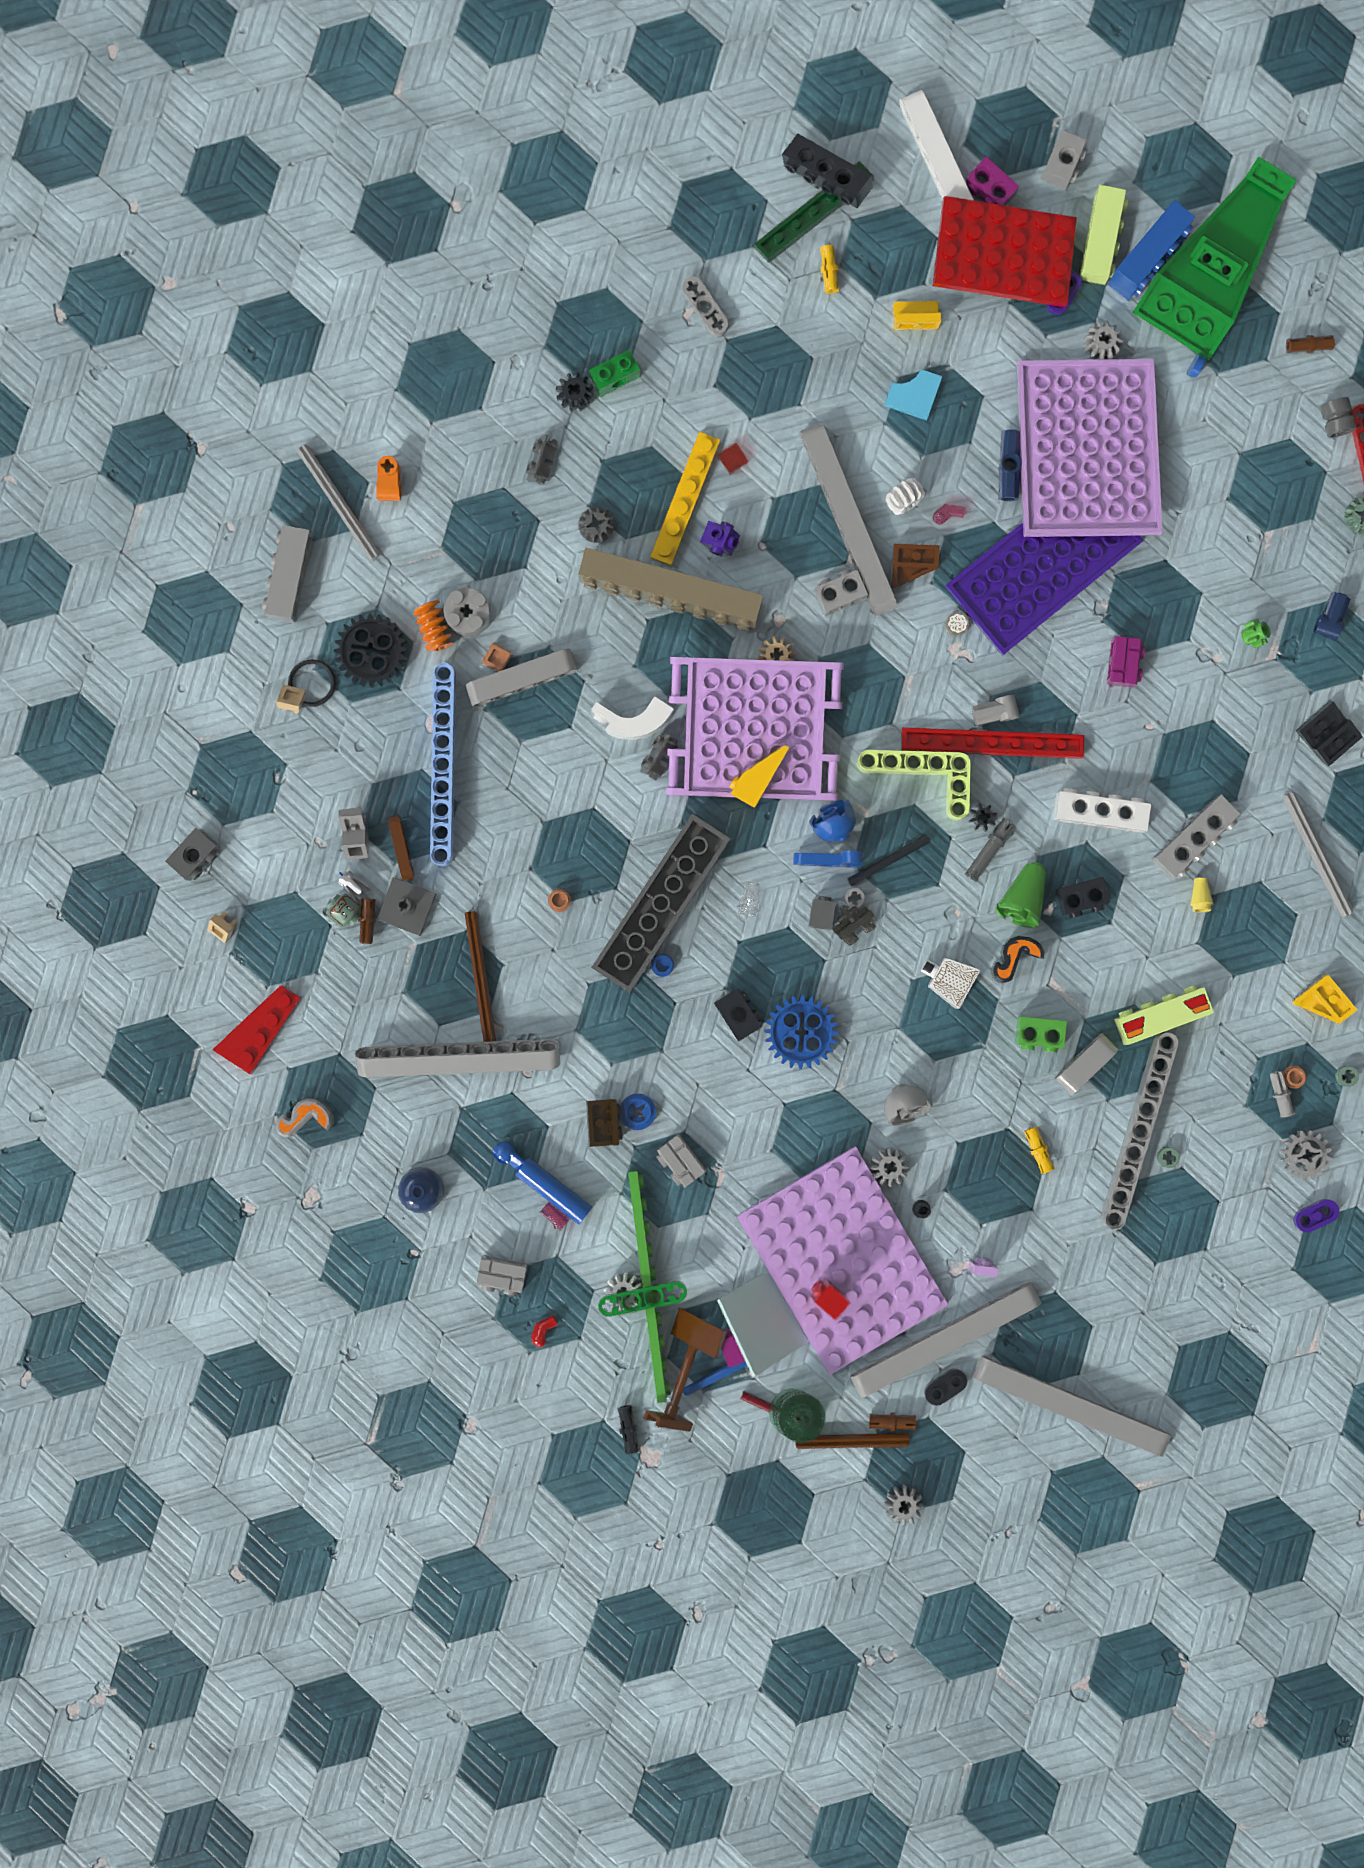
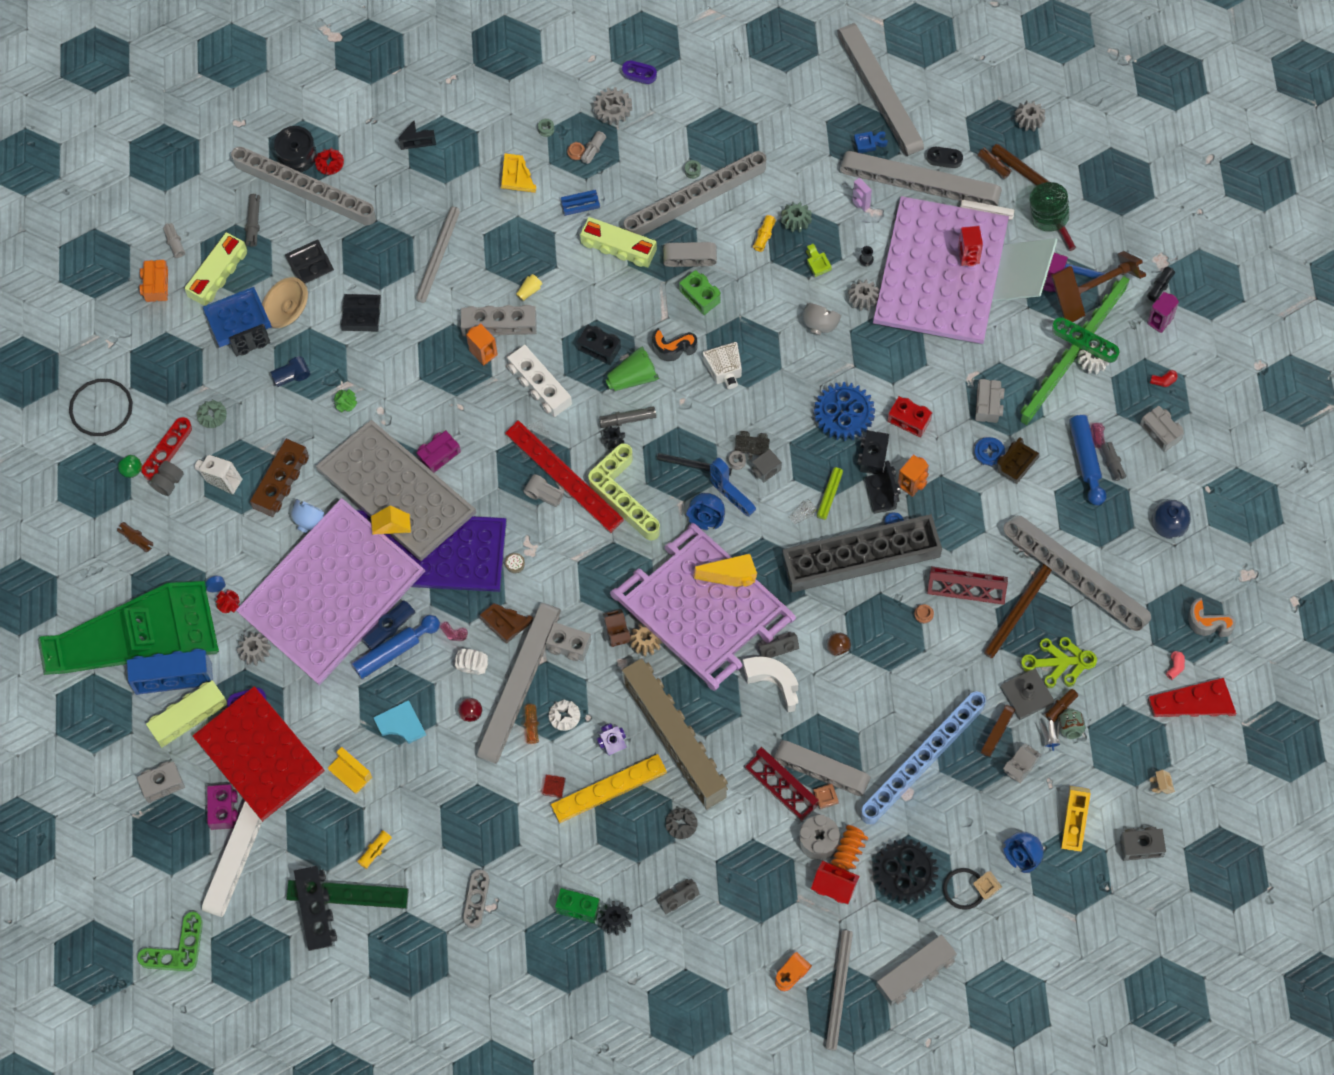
camera: 140 degrees left, 20 degrees down
none -> bright green beam [137,912,203,972]
none -> white torso [195,455,243,494]
none -> red gear [215,590,240,613]
none -> reddish brown brick [250,438,309,517]
none -> light blue cylinder [291,499,325,534]
none -> light grey plate [316,419,476,561]
none -> blue piece [351,615,440,679]
none -> yellow slope [371,505,411,535]
none -> dark red piece [458,698,483,722]
none -> orange brick [466,323,498,366]
none -> clear orange axle [524,704,539,744]
none -> white gear [549,700,580,731]
none -> blue tile [561,190,600,216]
none -> reddish brown brick [603,609,631,647]
none -> dark red fence [745,746,819,822]
none -> sand green gear [781,201,812,233]
none -> lime plate [806,244,832,277]
none -> red brick [811,861,860,905]
none -> lime axle [817,467,843,520]
none -> reddish brown piece [827,632,851,656]
none -> blue plate [854,131,888,153]
none -> black bracket [865,461,901,514]
none -> red brick [887,396,932,438]
none -> orange brick [898,454,929,497]
none -> dark red fence [927,566,1008,605]
none -> white axle [960,200,1014,220]
none -> blue cylinder [1003,832,1044,873]
none -> lime plant [1021,637,1097,688]
none -> yellow slope [1061,786,1091,852]
none -> dark grey pin [1101,442,1127,481]
none -> magenta brick [1147,292,1179,333]
none -> coral arm [1166,651,1185,680]

